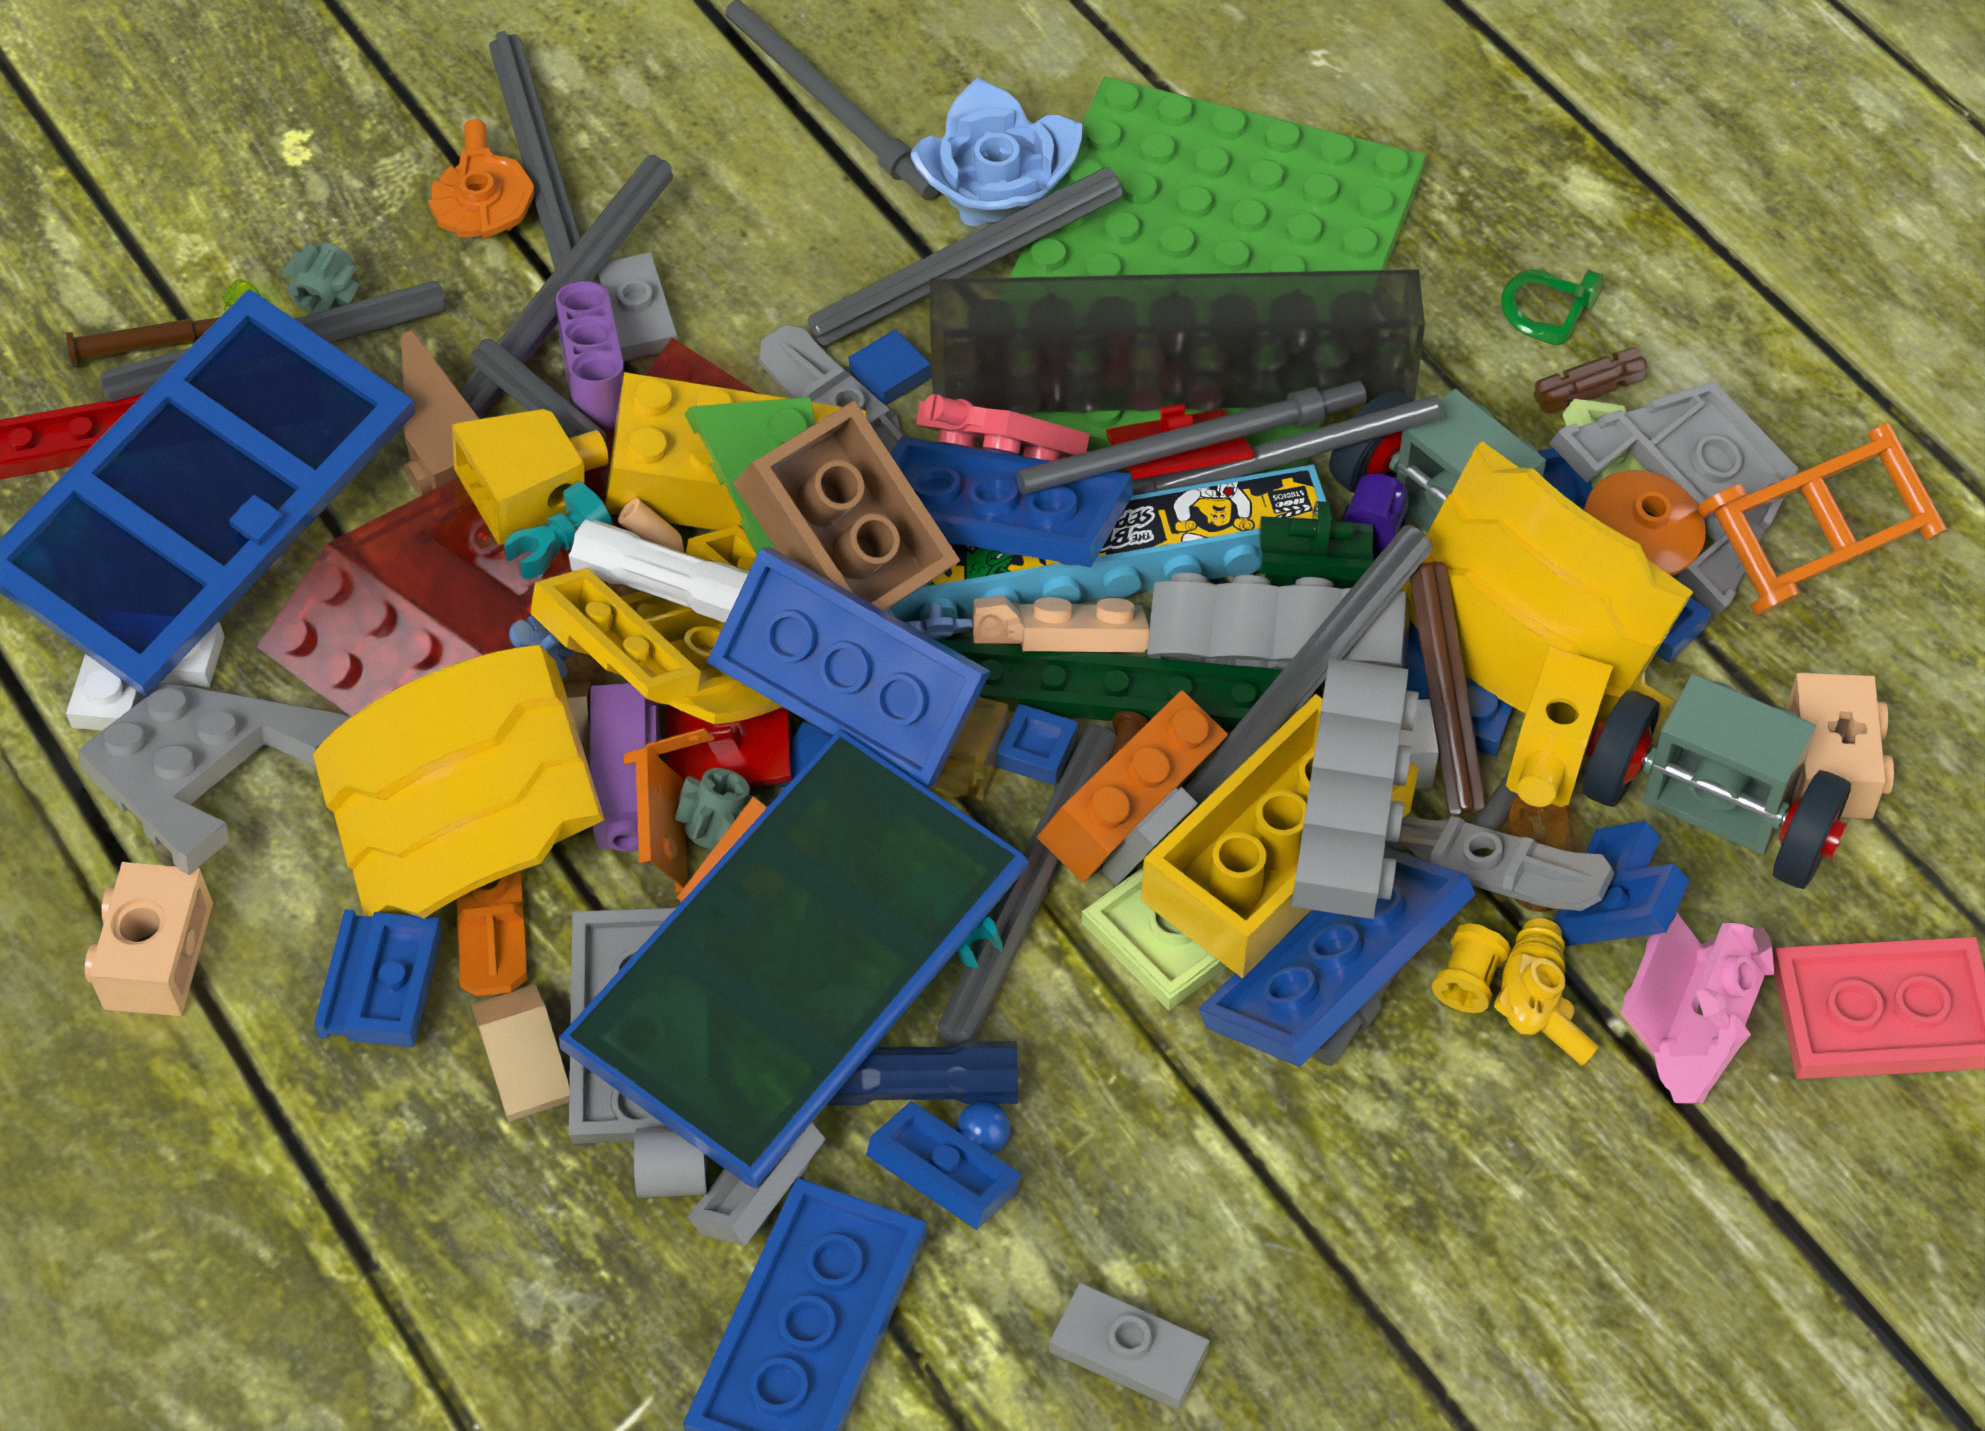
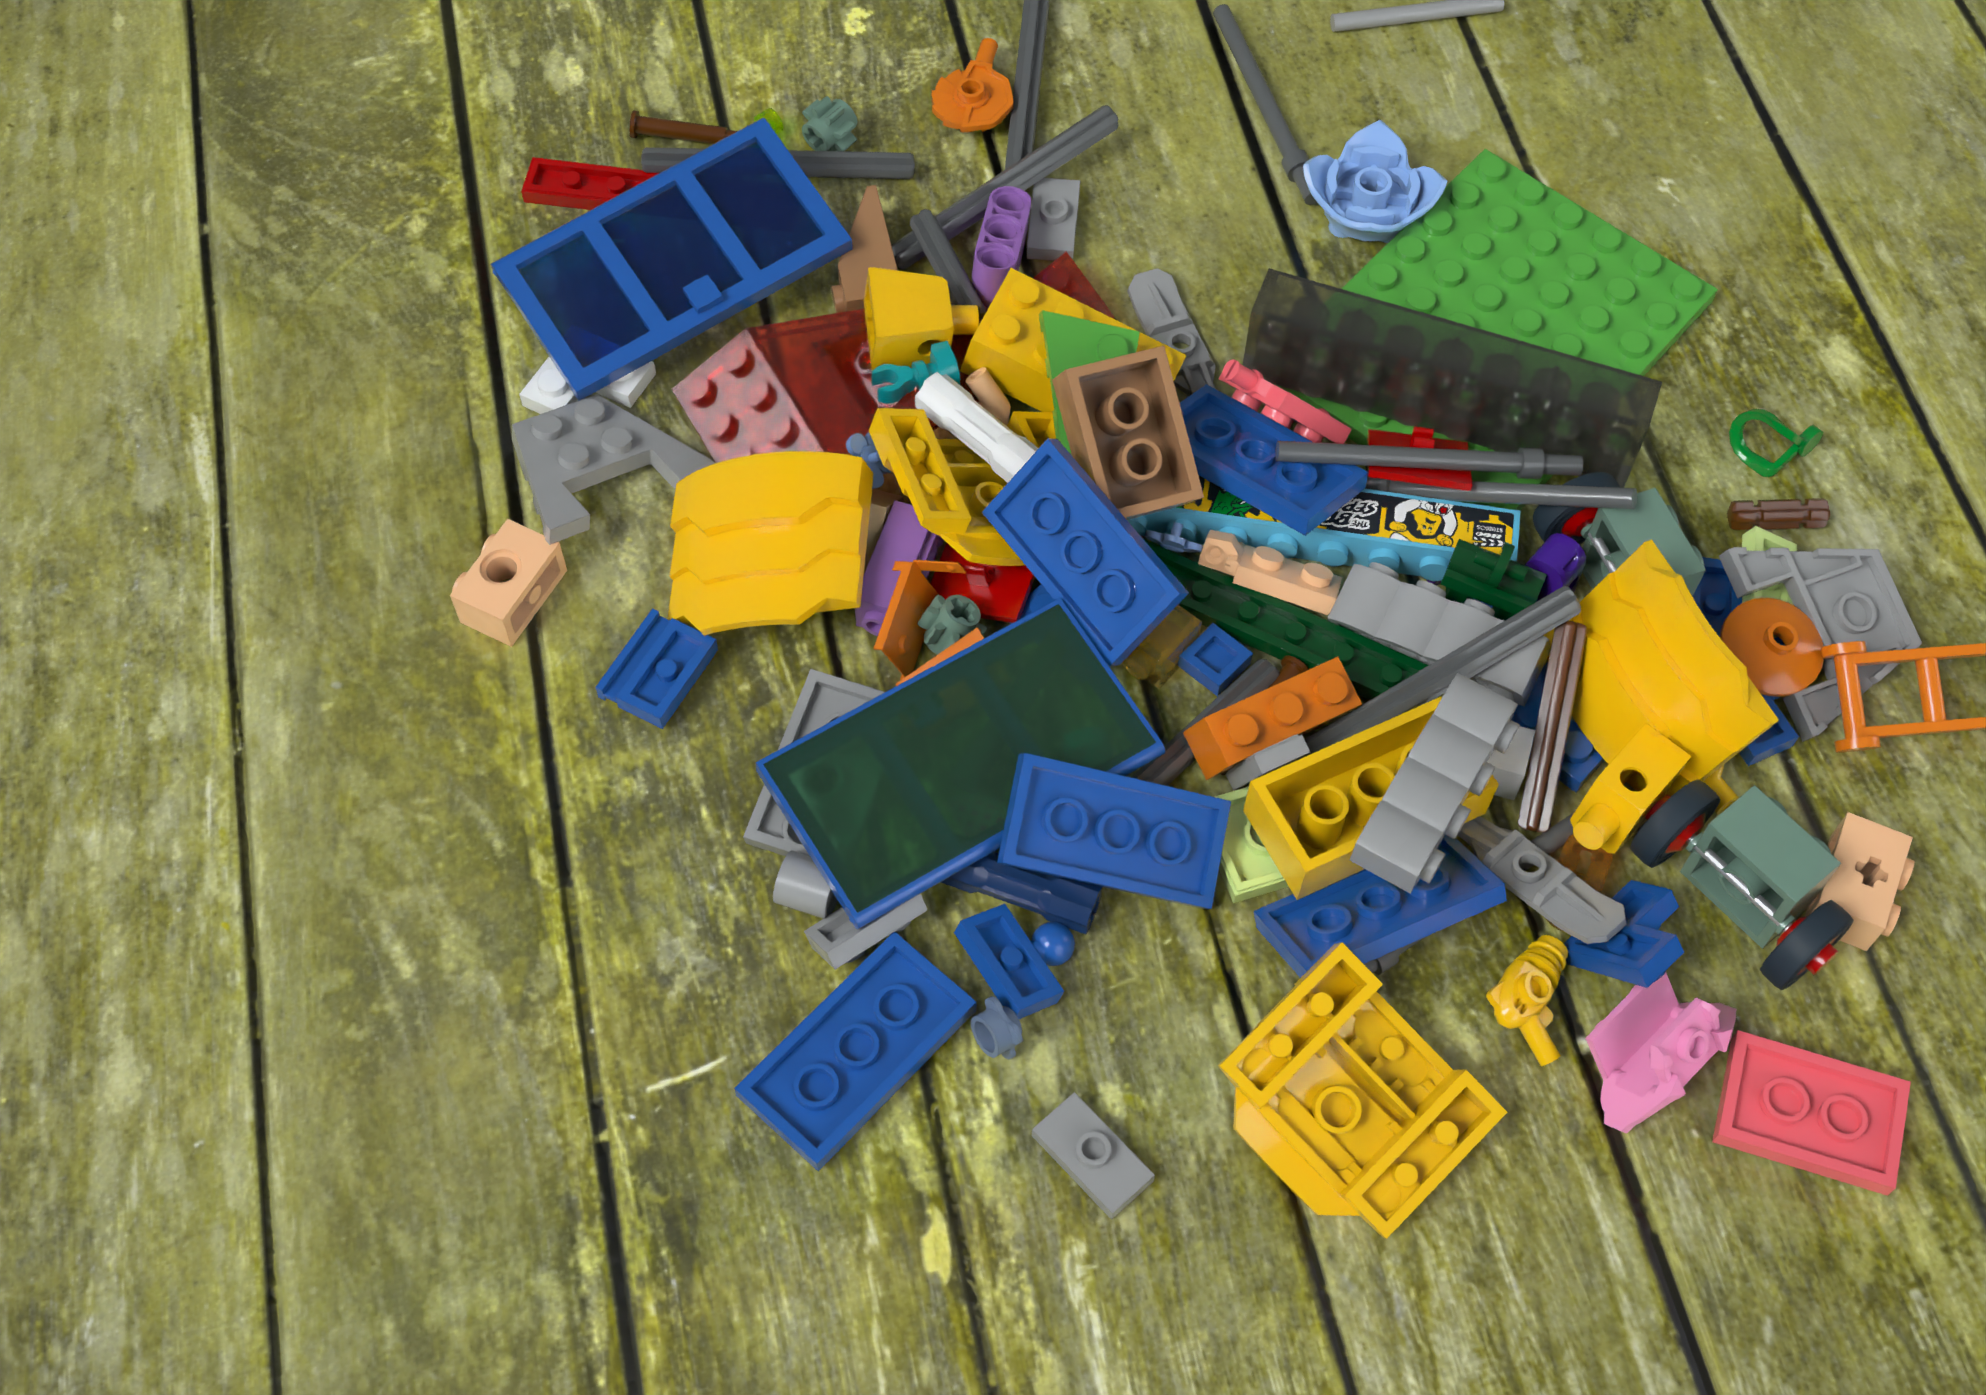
camera: 20 degrees right, 5 degrees up
orange piece [456,870,527,997] -> none
tan slope [471,984,570,1122] -> none
dark grey axle [808,168,1123,346] -> none
blue tile [848,329,932,405] -> none
yellow bush [1431,923,1511,1014] -> none
none -> sand blue plate [971,996,1023,1060]
none -> blue plate [997,753,1231,909]
none -> yellow slope [1218,942,1508,1239]

